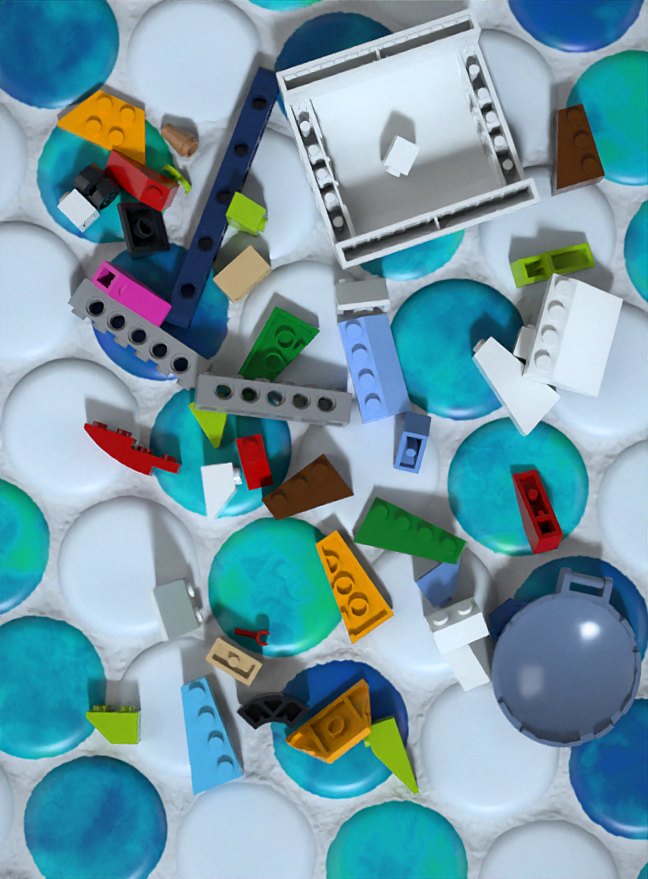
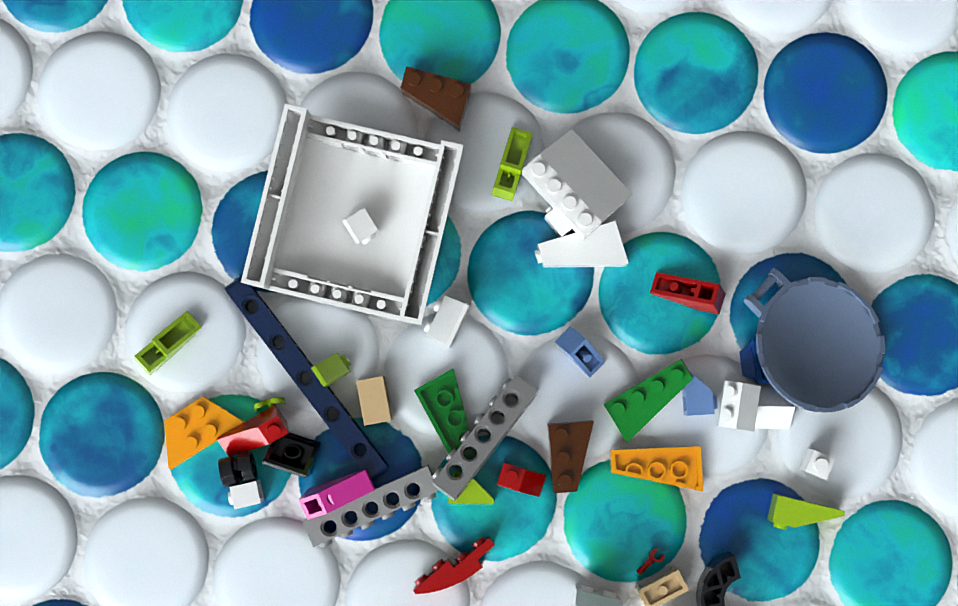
camera: 50 degrees left, 0 degrees up
medium nougat cone [161,123,199,158] -> none
white slope [201,463,242,519] -> none
light orange wing [285,679,372,764] -> none
light blue slope [338,314,412,424] -> none
none -> lime slope [134,311,202,376]
none -> white brick [799,448,835,480]

